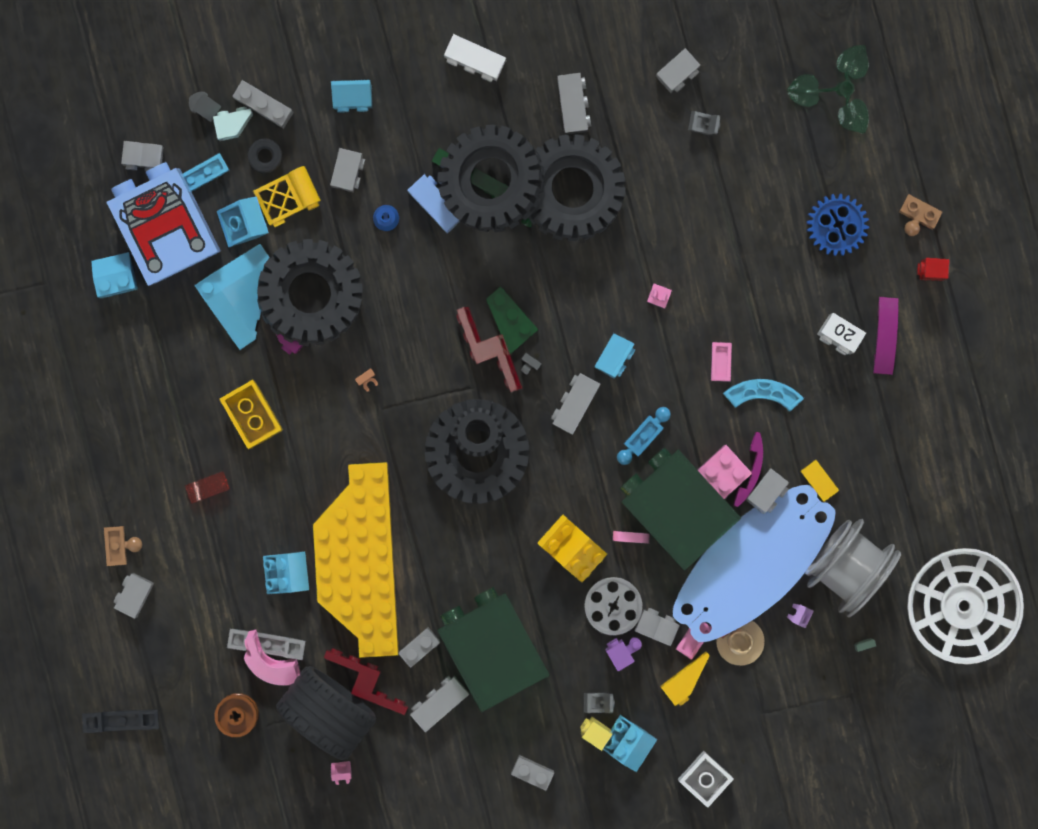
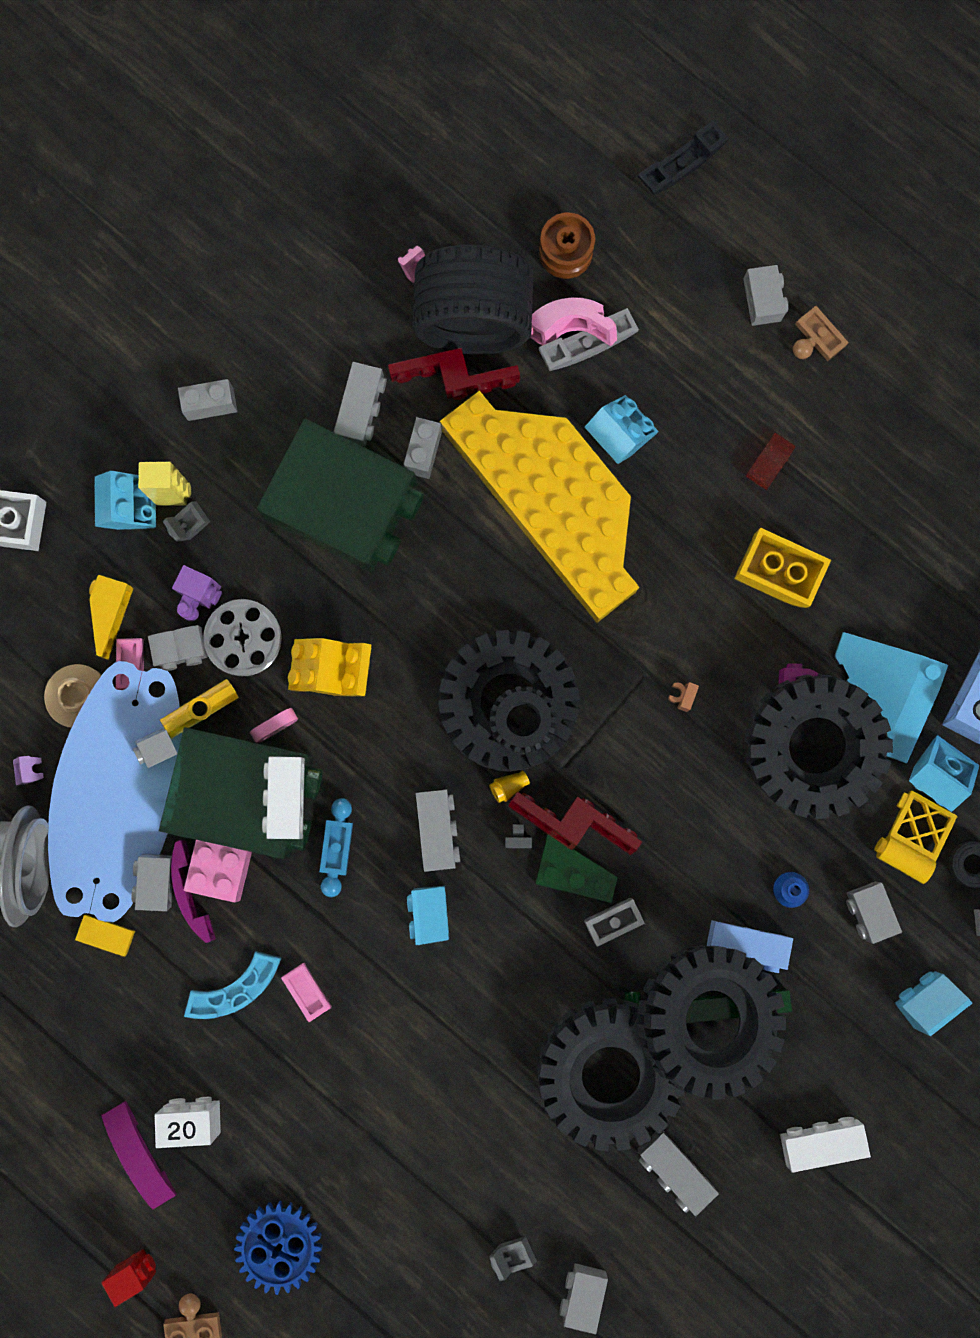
camera: 145 degrees right, 5 degrees down
bright pink tile [647,284,672,308] -> none
none -> light grey brick [133,728,178,768]
none -> yellow piece [159,679,239,739]
none -> white brick [262,757,305,839]
none -> yellow cone [489,770,530,803]
none -> light grey brick [584,898,645,946]

